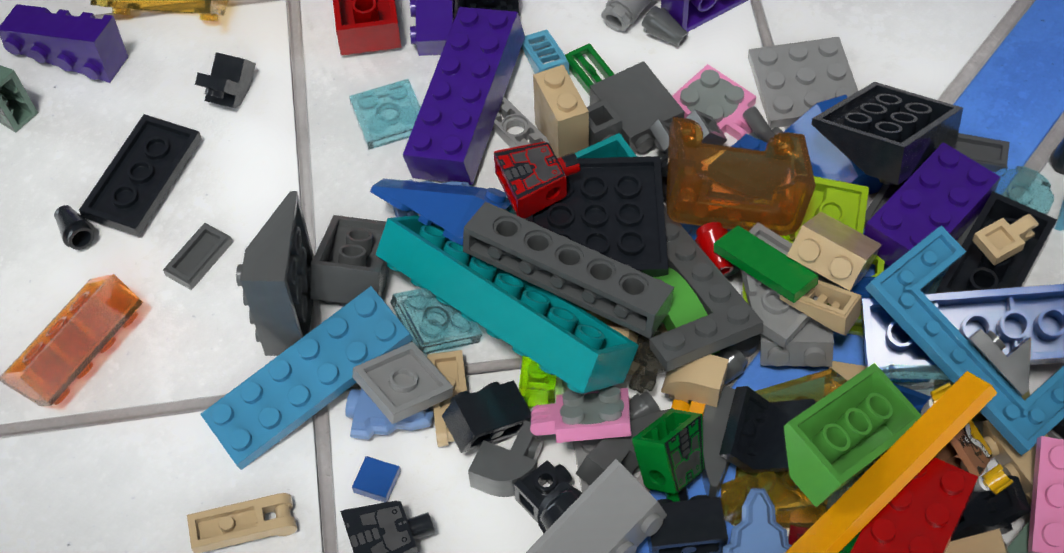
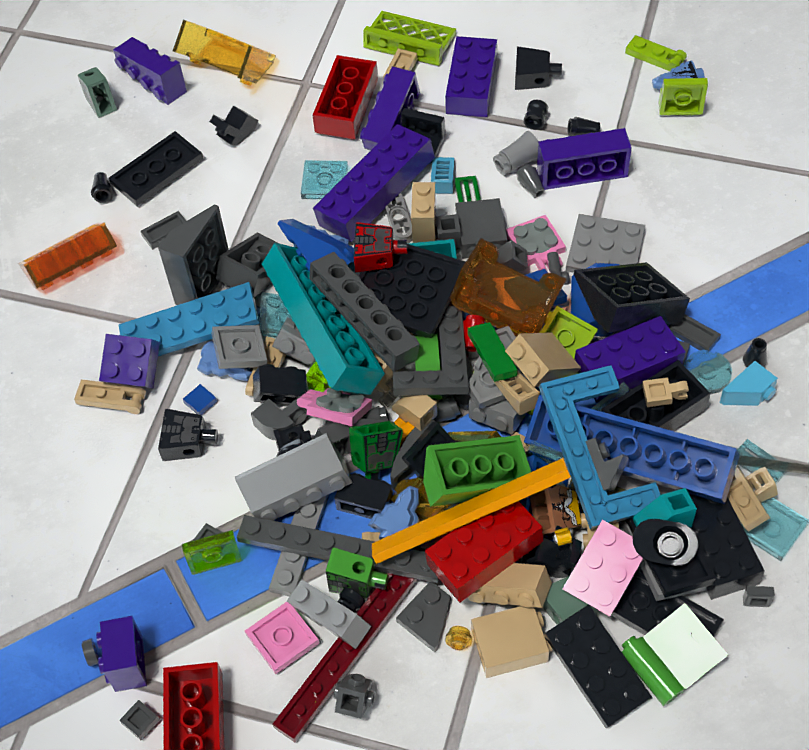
camera: 25 degrees right, 0 degrees up
none -> dark purple brick [99,334,160,389]
none -> light grey brick [272,317,317,369]

